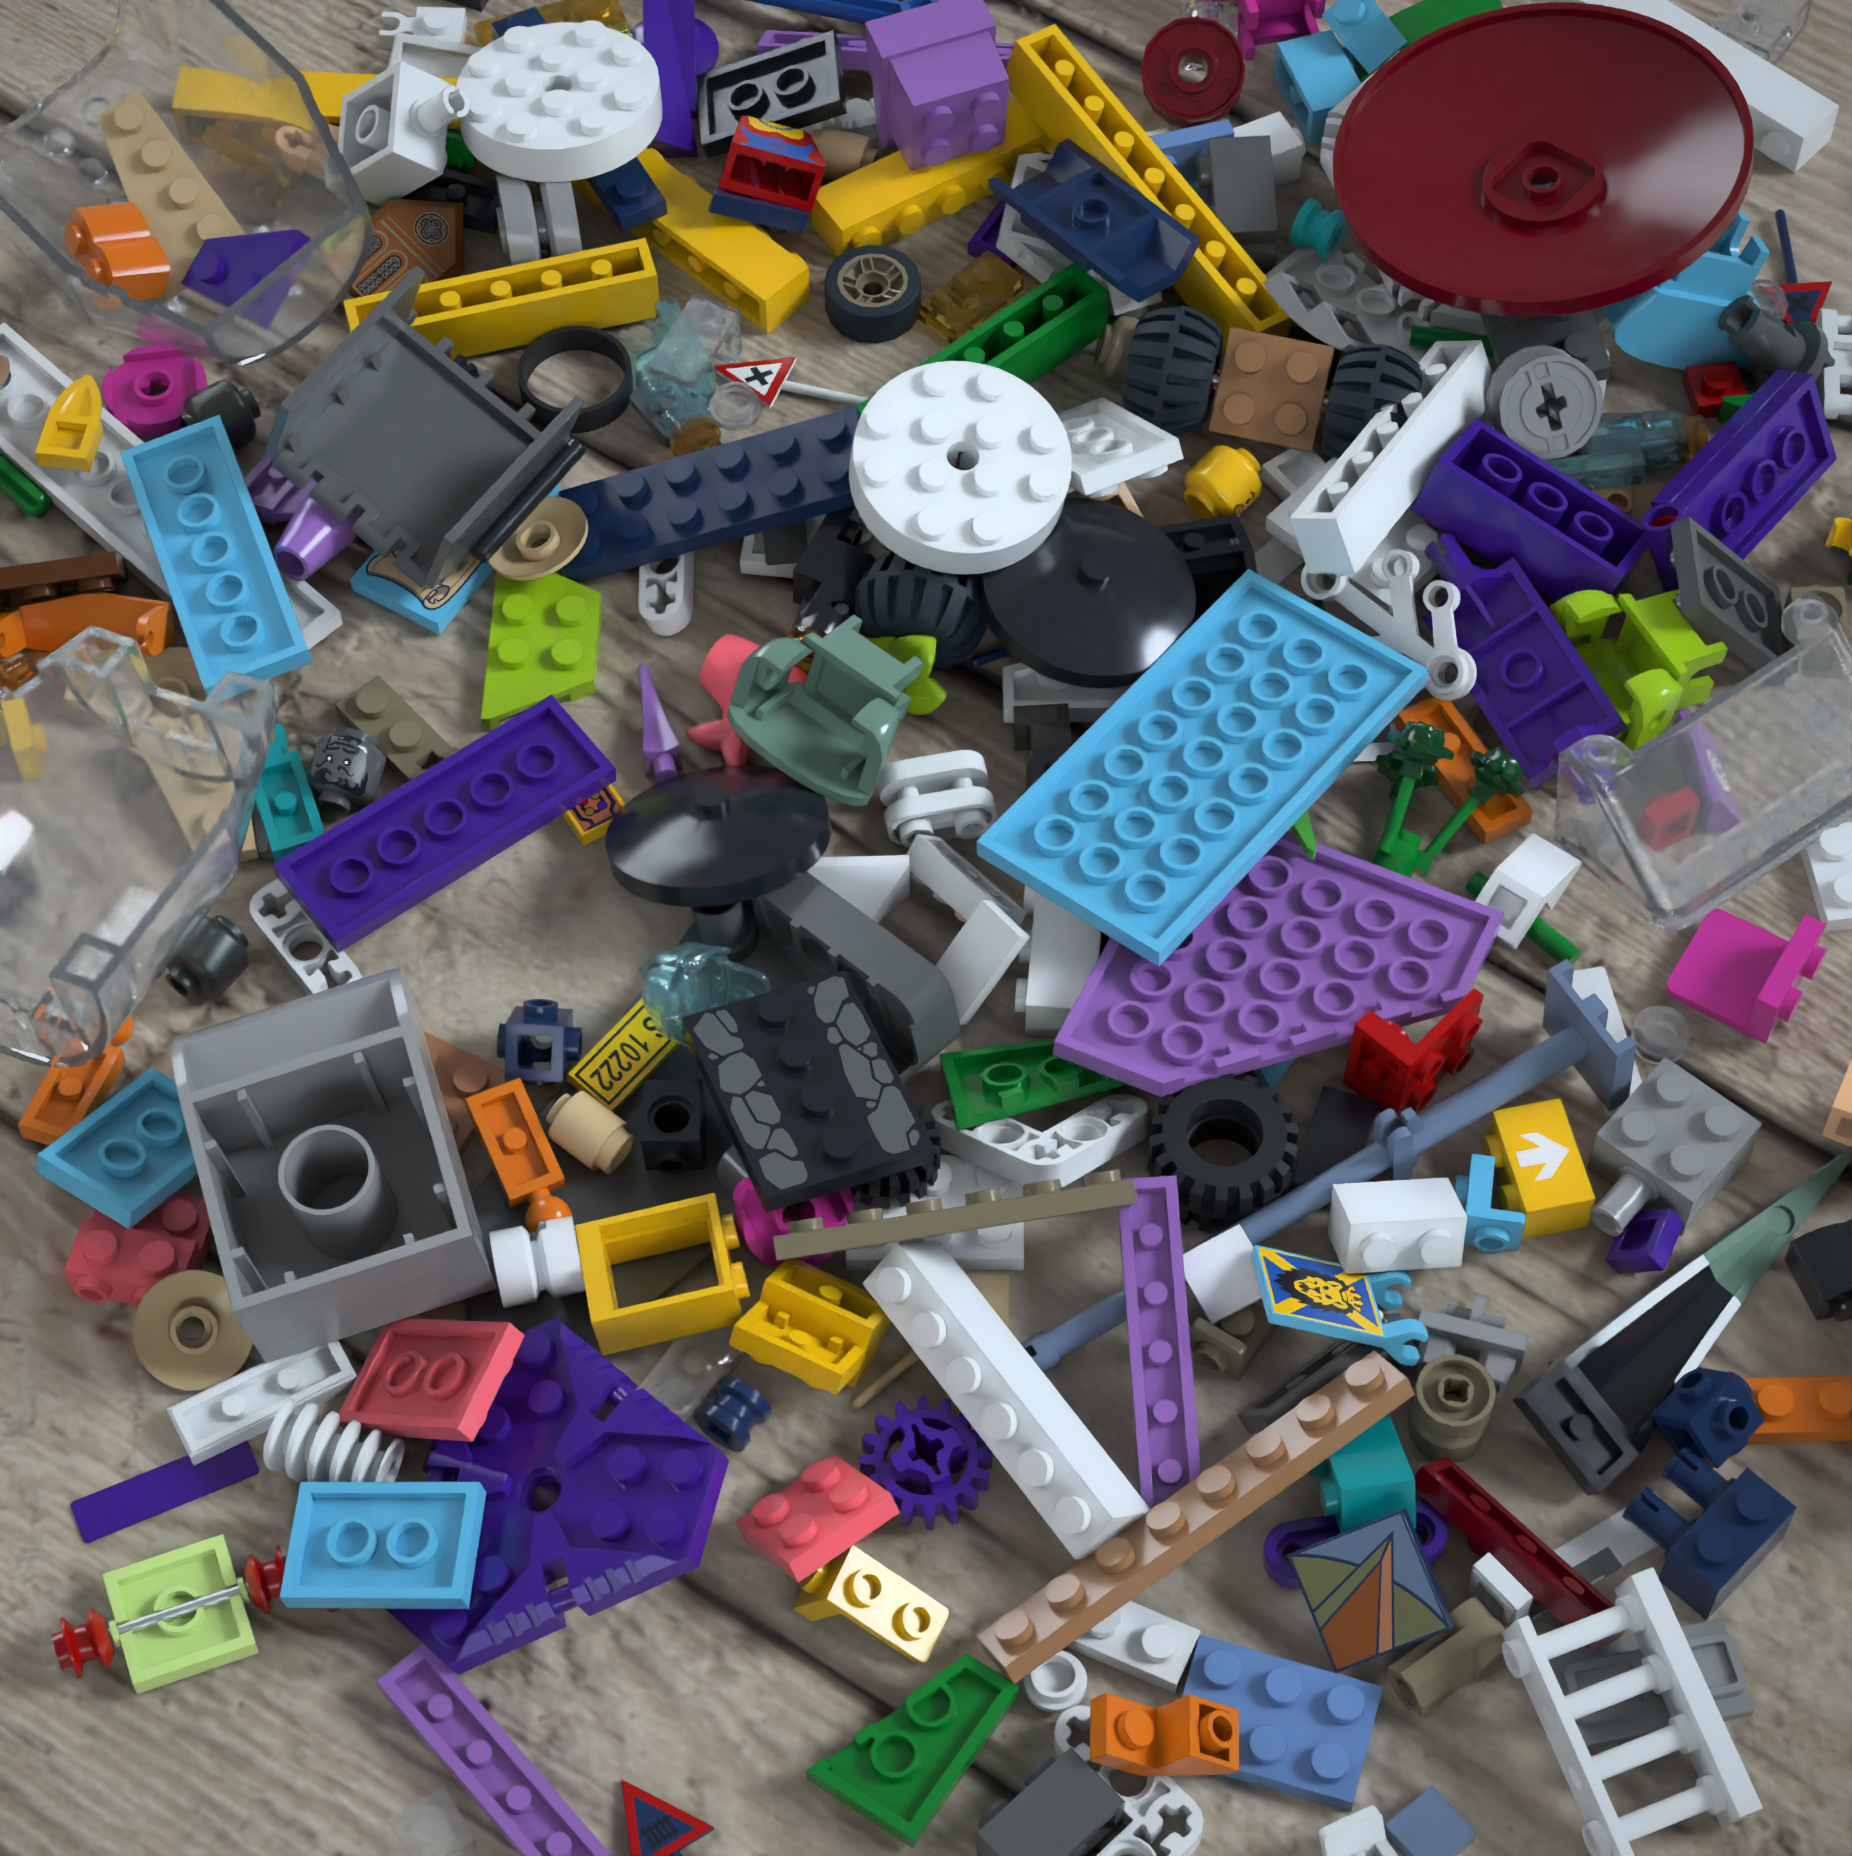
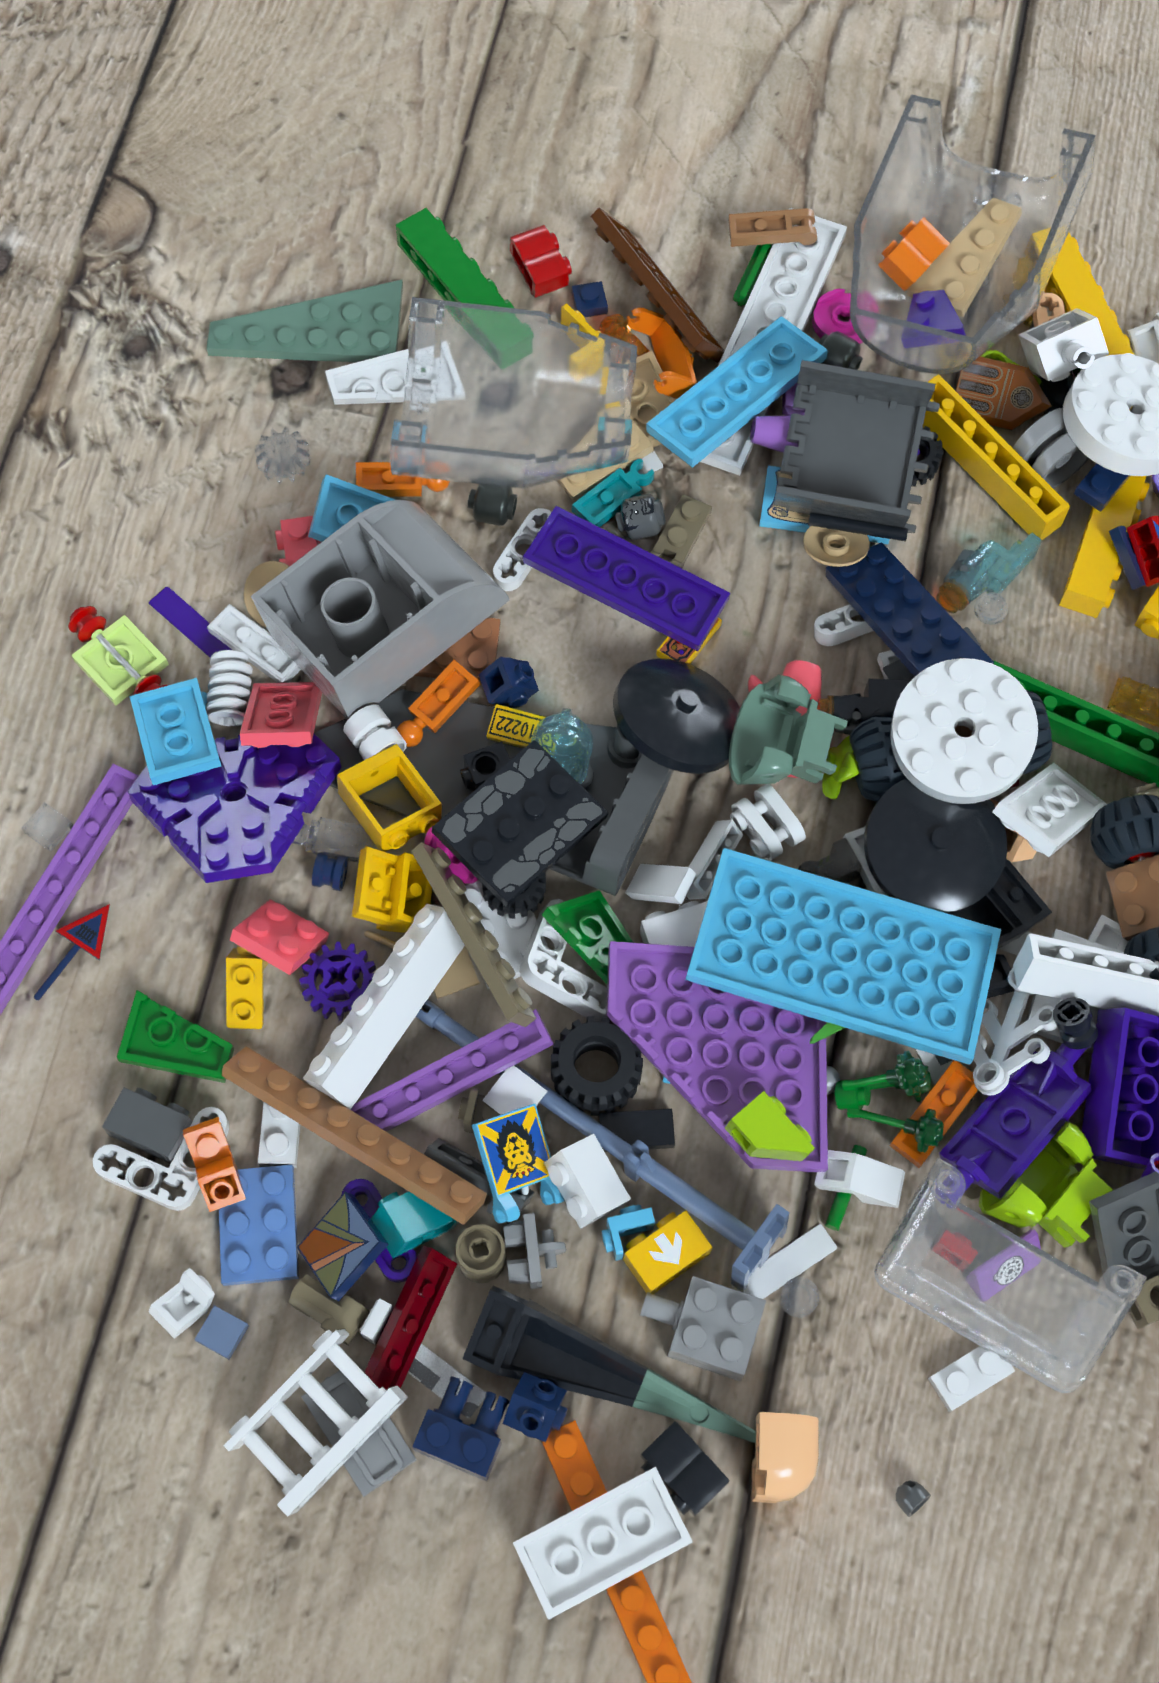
camera: 65 degrees right, 10 degrees up
yellow plate [35,374,104,472] -> none
lime wing [481,573,603,732] -> none
black tyre [518,326,633,433] -> none
tan brick [546,1091,636,1174] -> none
medium lavender piece [637,664,684,783] -> none
clear bracket [648,294,742,388] -> none
piece [711,357,869,410] -> none
white slope [807,855,910,923] -> none
black wheel [824,245,921,343] -> none
white plate [1024,1651,1087,1713] -> none
yellow head [1183,445,1262,520] -> none
red bracket [1343,988,1484,1118] -> none
dark purple plate [1605,1208,1684,1274] -> none
dark pink bracket [1665,909,1827,1044] -> none
none -> lime slope [725,1091,815,1161]
none -> black wheel [1053,997,1098,1050]

